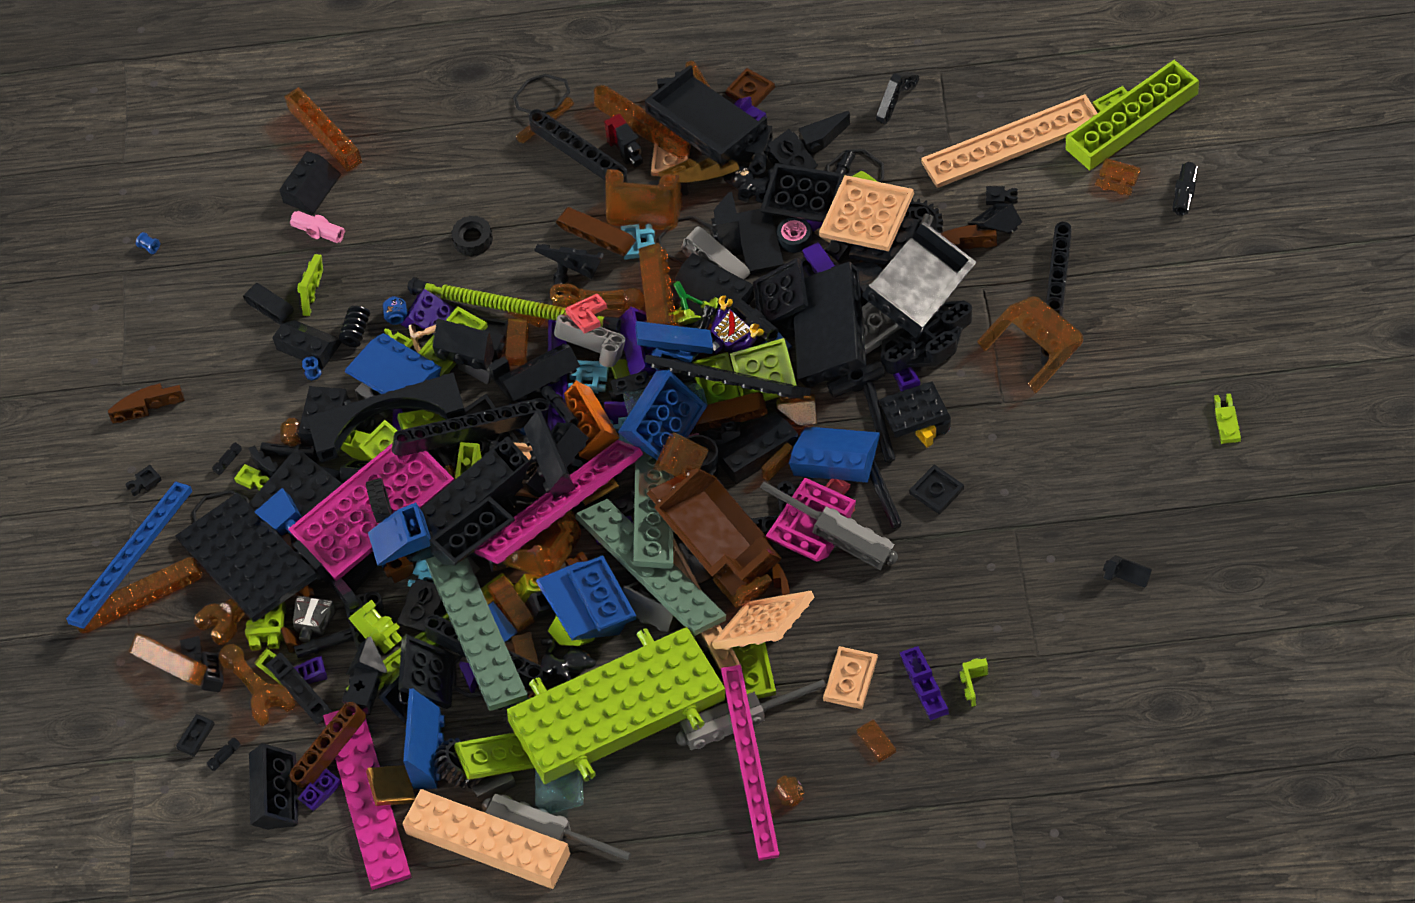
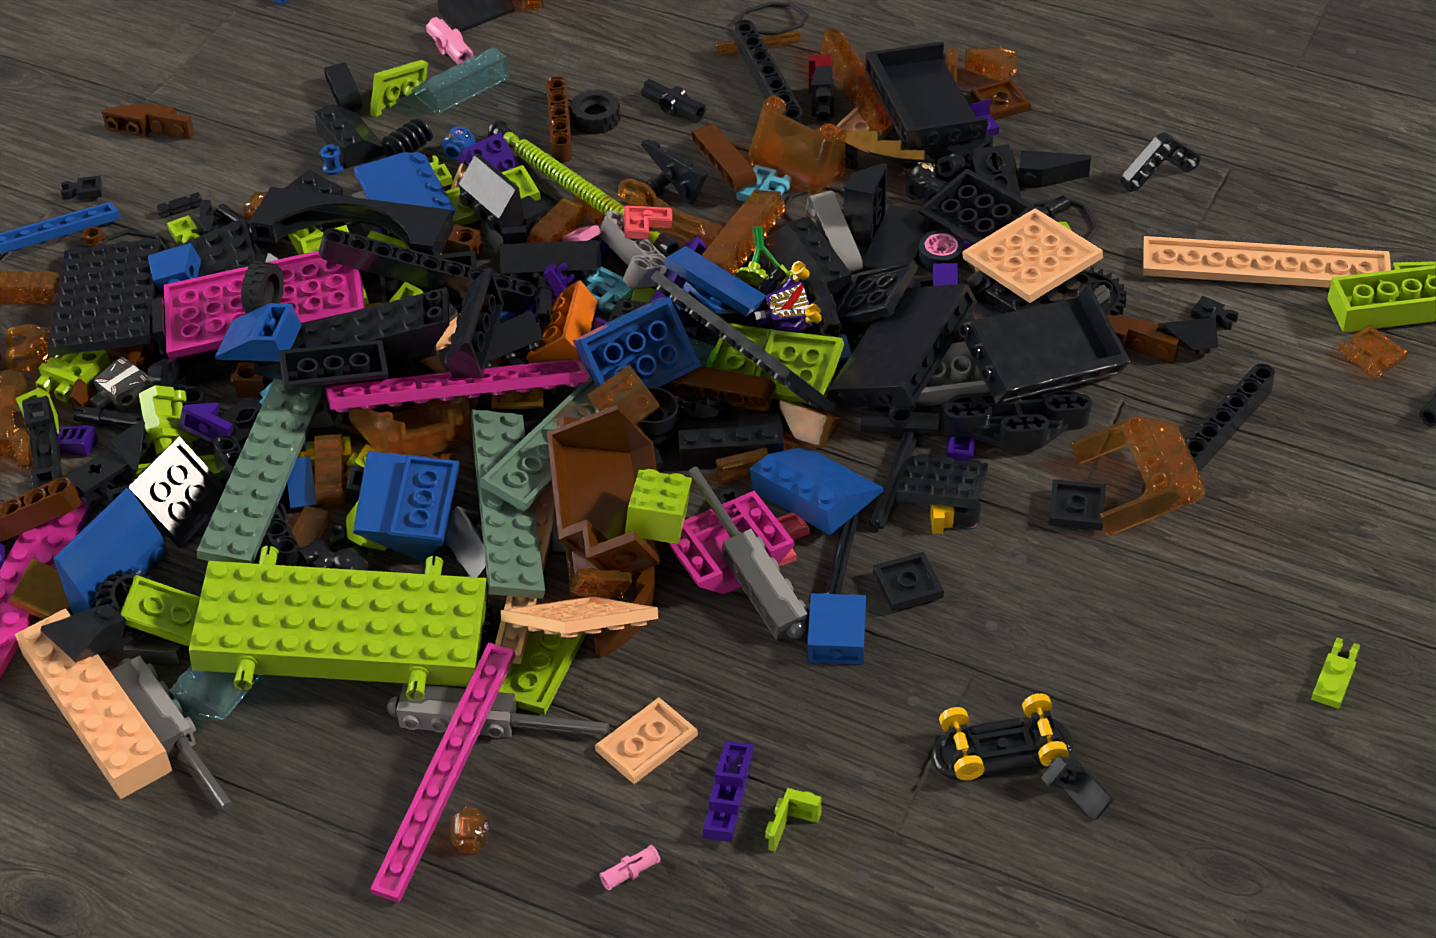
camera: 25 degrees right, 10 degrees down
clear orange tile [857,719,896,762] -> none
none -> black slope [40,604,126,662]
none -> reddish brown plate [81,227,105,247]
none -> dark purple slope [179,403,233,444]
none -> clear light blue slope [412,47,509,114]
none -> reddish brown brick [445,224,484,257]
none -> dark purple tile [544,263,574,295]
none -> reddish brown beam [546,76,572,163]
none -> bright pink tile [562,225,602,242]
none -> bright pink pin [599,845,660,891]
none -> lime brick [625,469,692,544]
none -> black piece [641,79,706,122]
none -> blue panel [808,593,866,665]
none -> black piece [931,694,1073,781]
none -> clear orange slope [965,47,1017,81]
none -> black plate [1048,479,1106,531]

